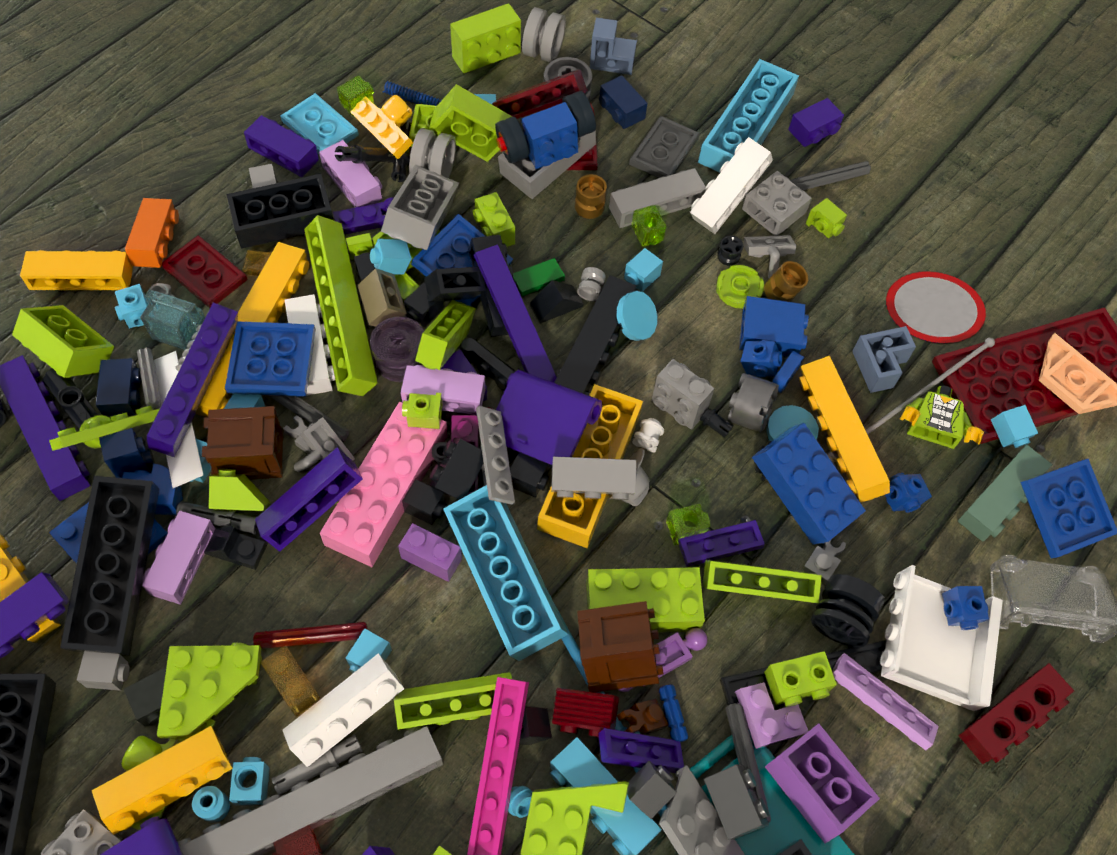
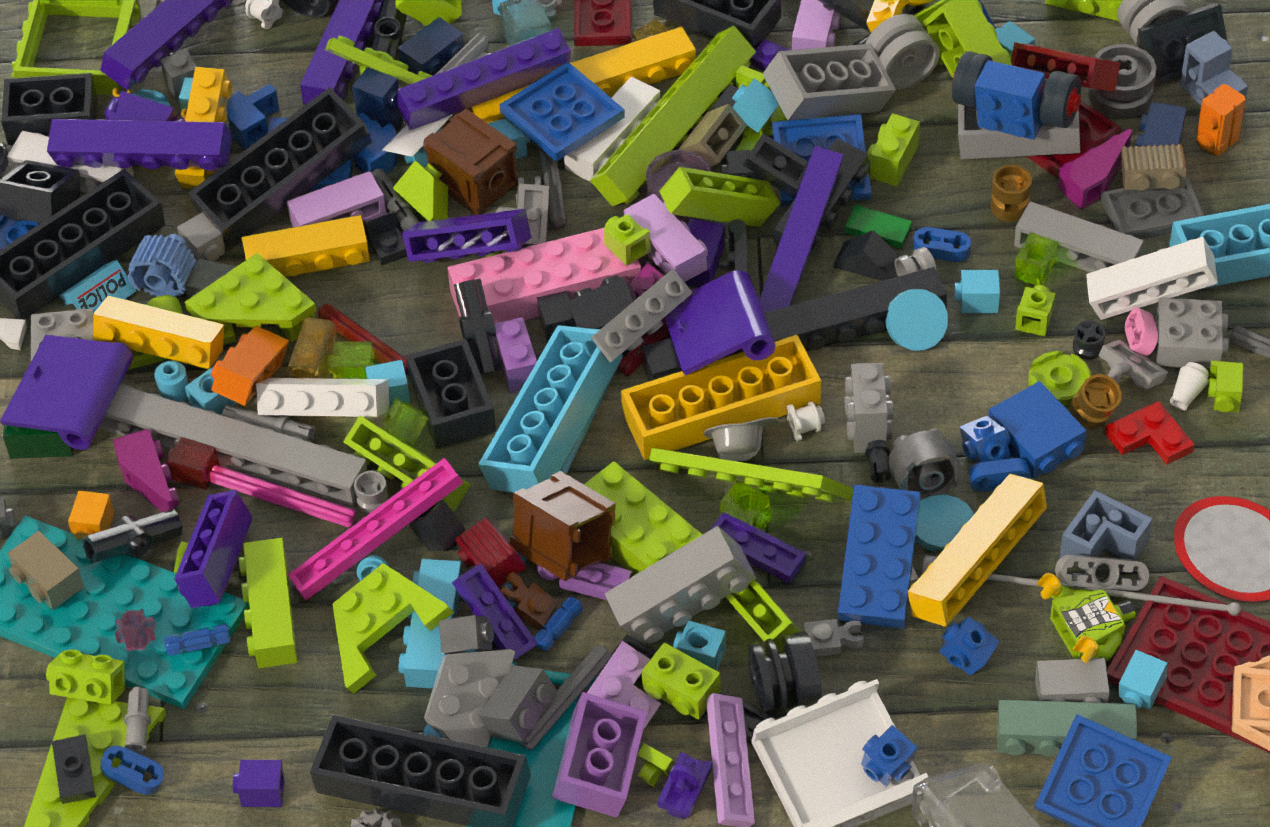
camera: 55 degrees right, 10 degrees down
light grey brick [551,457,636,500] -> none
none -> medium azure panel [59,260,136,312]
none -> medium blue brick [127,234,197,297]
none -> dark pink axle [209,465,356,528]
none -> orange brick [211,326,289,406]
none -> blue brick [226,84,280,150]
none -> yellow brick [242,215,370,277]
none -> clear neon green brick [327,342,374,379]
none -> light grey wheel [354,471,389,515]
none -> clear neon green brick [381,397,429,446]
none -> black brick [406,339,496,449]
none -> black piece [454,278,501,375]
none -> light grey brick [604,526,756,644]
none -> lime tile [637,743,675,787]
none -> lime wing [649,448,854,503]
none -> dark purple hips [657,752,712,820]
none -> medium azure brick [673,620,726,671]
none -> blue beam [913,227,971,262]
none -> lime brick [1015,285,1056,336]
none -> light grey brick [1035,658,1109,703]
none -> light grey beam [1055,555,1149,591]
none -> magenta slope [1058,129,1132,210]
none -> red plate [1104,401,1195,465]
none -> dark tan brick [1121,144,1186,191]
none -> bright pink beam [1124,307,1158,356]
none -> black plate [1138,2,1227,86]
none -> white cone [1170,362,1209,410]
none -> orange brick [1196,84,1246,156]

